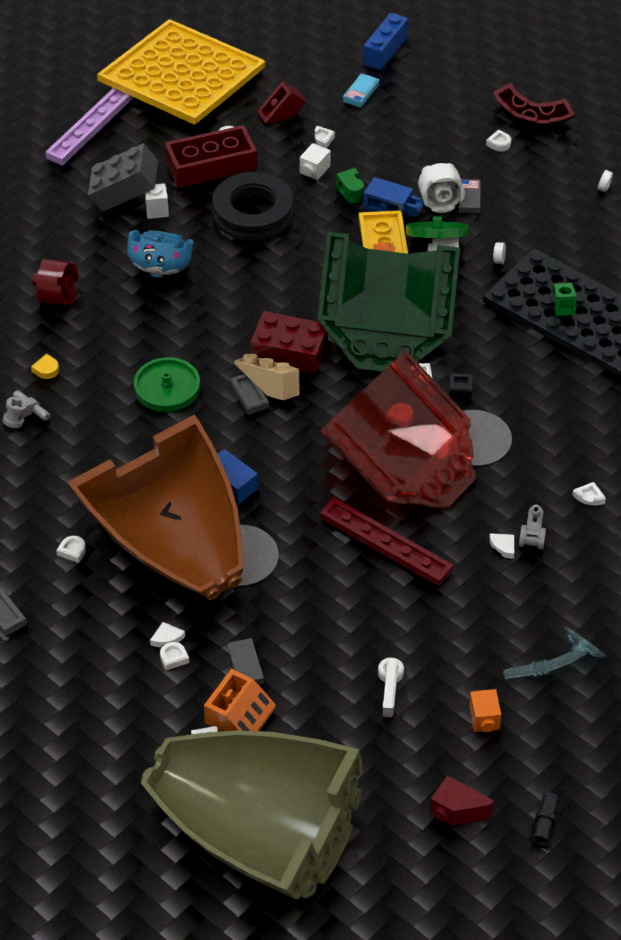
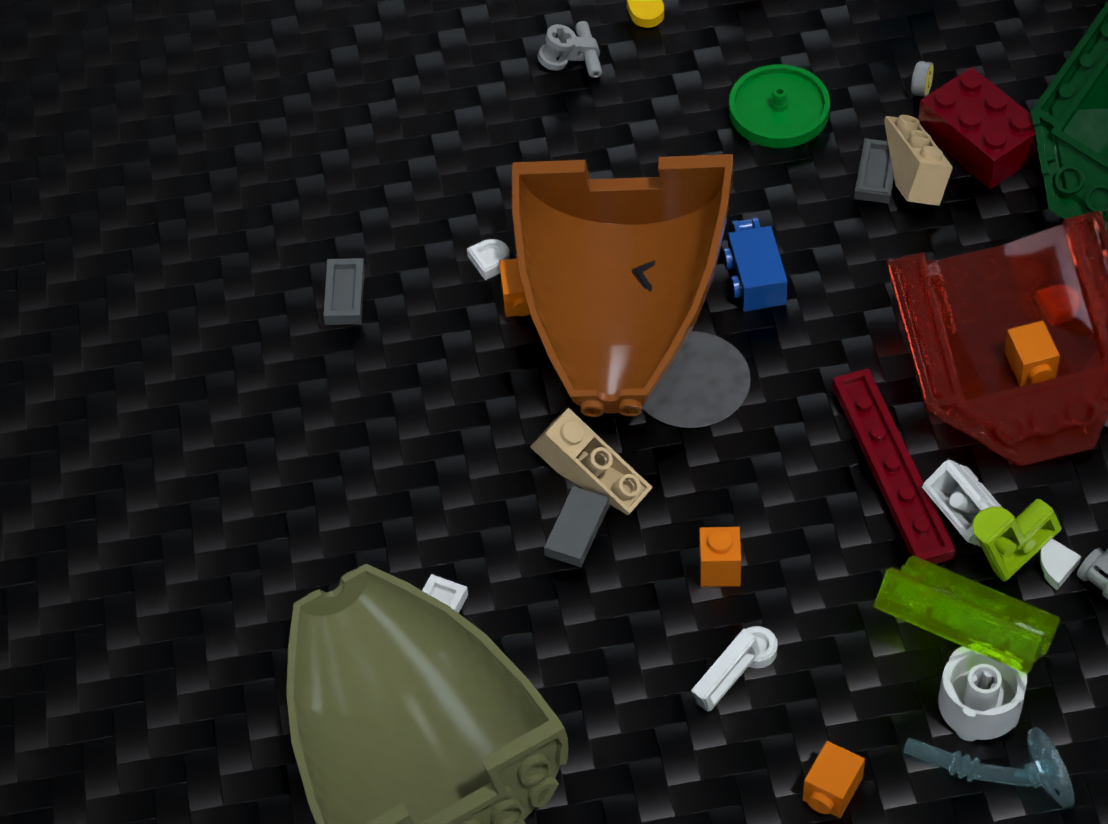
camera: 40 degrees right, 5 degrees up
white tile [150,622,185,647] -> none
white tile [160,642,189,671] -> none
orange slope [204,669,276,732] -> none
none -> orange brick [499,258,530,317]
none -> tan slope [530,408,652,515]
none -> orange brick [699,527,741,587]
none -> clear neon green fence [873,556,1060,674]
none -> light grey tile [911,61,934,97]
none -> white brick [922,460,1002,547]
none -> white brick [938,642,1027,741]
none -> lime brick [972,498,1062,582]
none -> orange brick [1004,321,1060,387]

